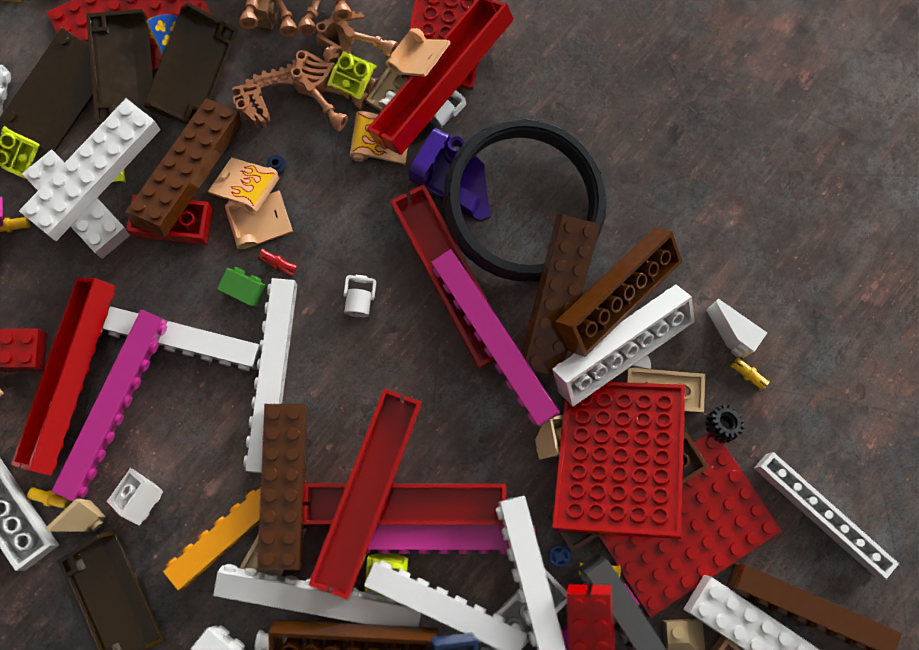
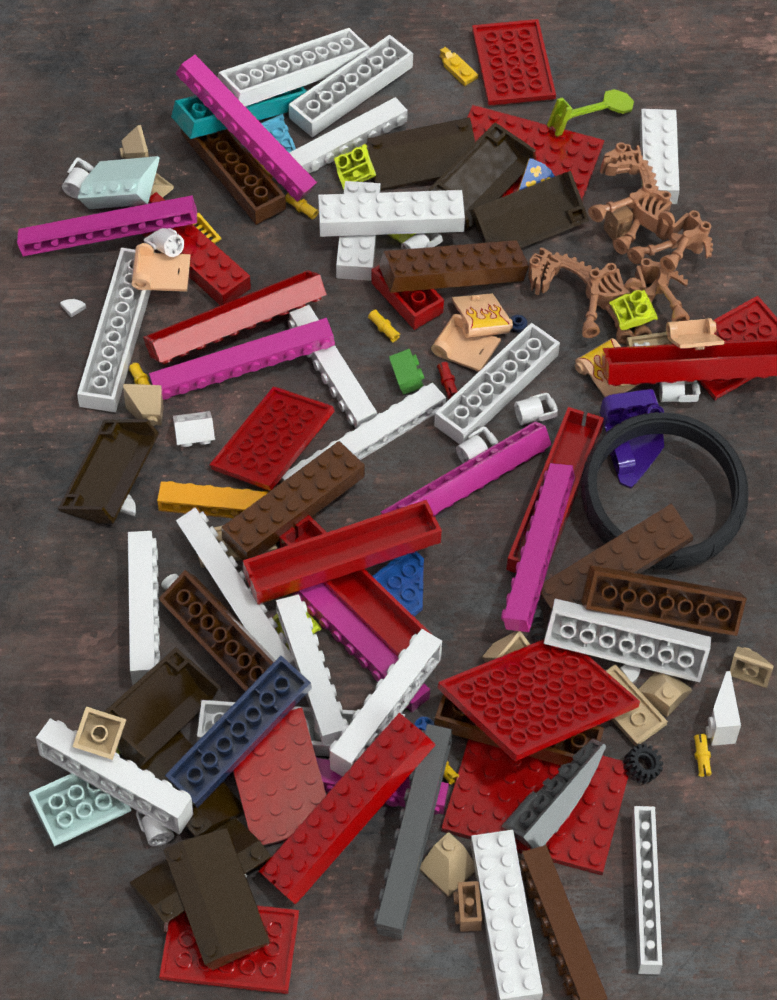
camera: 50 degrees right, 20 degrees down
none -> white tile [120,494,136,516]
none -> red plate [209,386,335,491]
none -> yellow pin [368,309,401,342]
none -> blue plate [372,551,424,616]
none -> dark pink brick [381,421,552,516]
none -> white piece [401,233,443,249]
none -> white brick [434,323,560,444]
none -> dark grey wedge [502,739,606,849]
none -> white piece [514,393,558,425]
none -> tan slope [638,671,692,717]
none -> tan slope [730,646,774,688]

